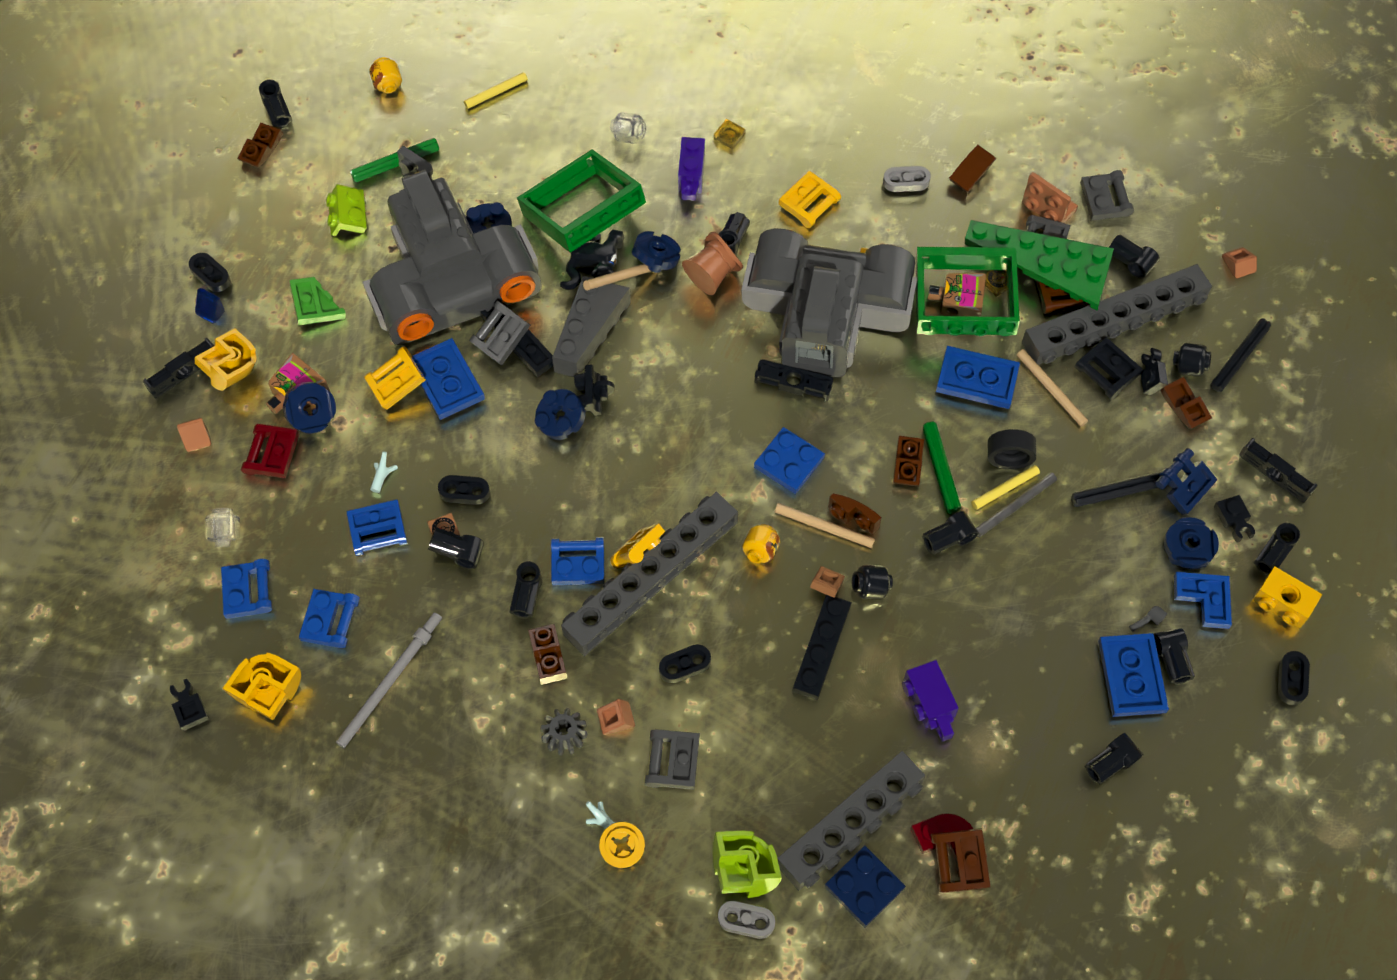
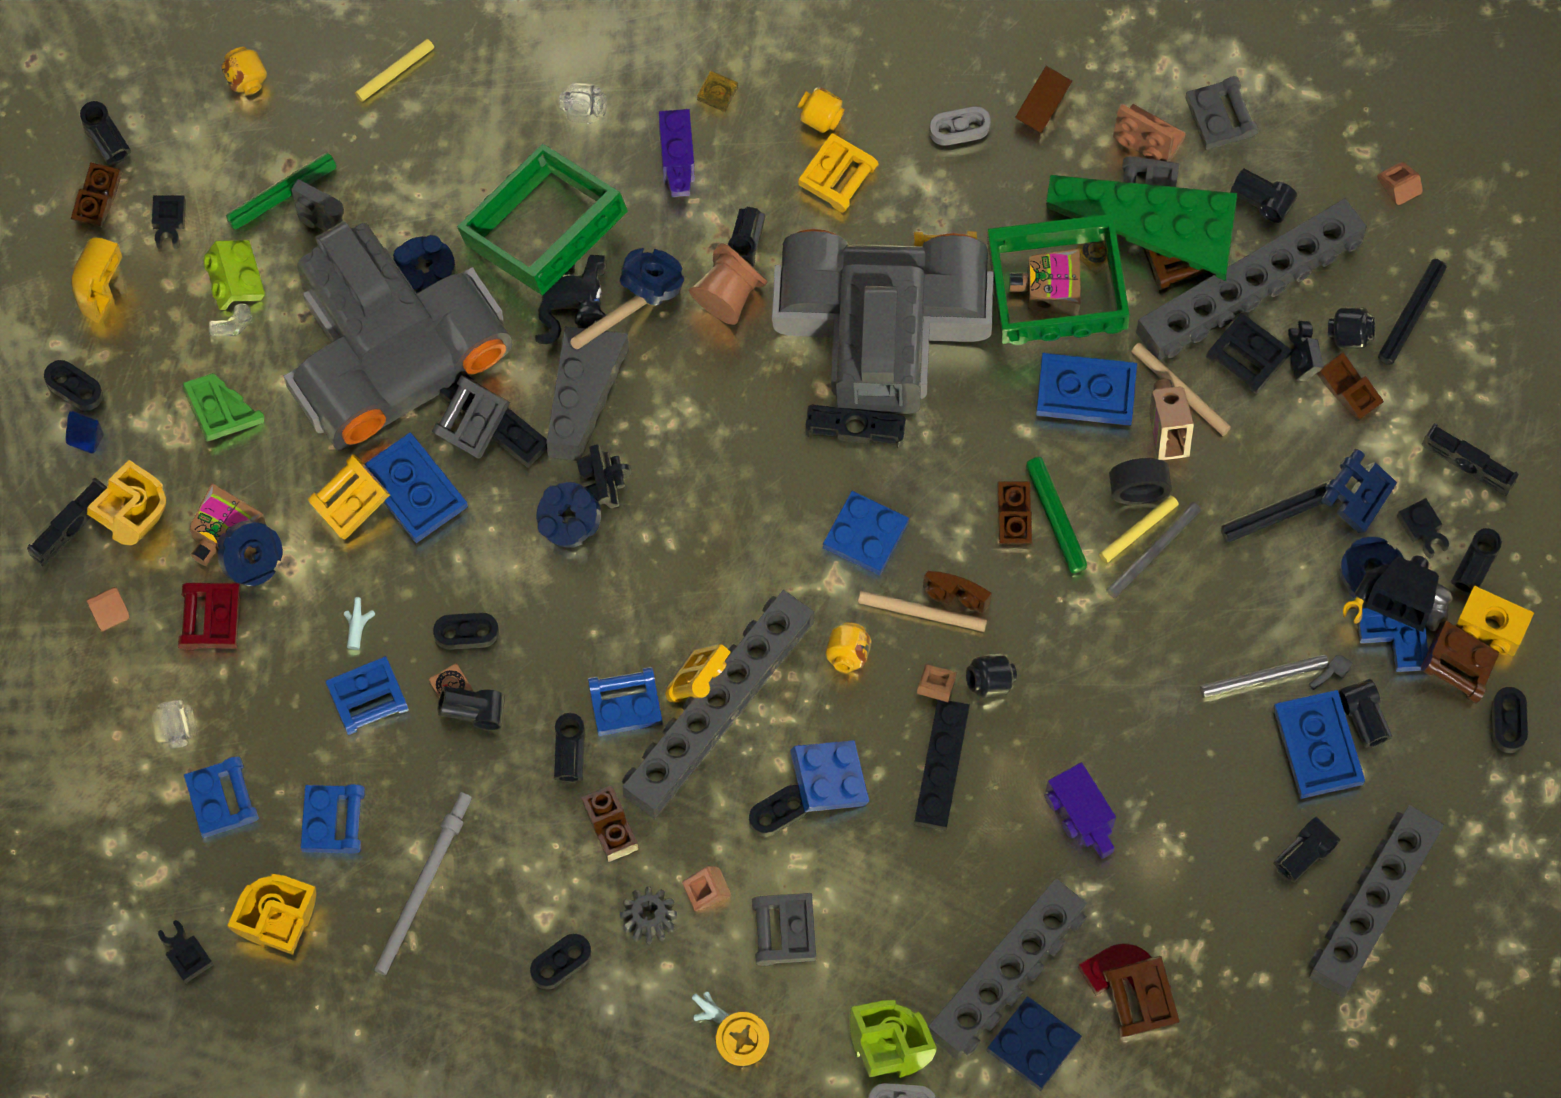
camera: 10 degrees left, 5 degrees up
black piece [922,511,979,555] -> none
none -> yellow brick [71,237,122,323]
none -> black plate [151,195,186,249]
none -> clear arm [209,304,253,336]
none -> black plate [530,934,591,990]
none -> blue plate [790,740,869,812]
none -> yellow head [797,87,845,133]
none -> medium nougat torso [1149,379,1194,460]
none -> flat silver bar [1200,654,1329,698]
none -> dark grey brick [1309,805,1444,998]
none -> black torso [1343,556,1453,632]
none -> reddish brown plate [1421,621,1499,703]

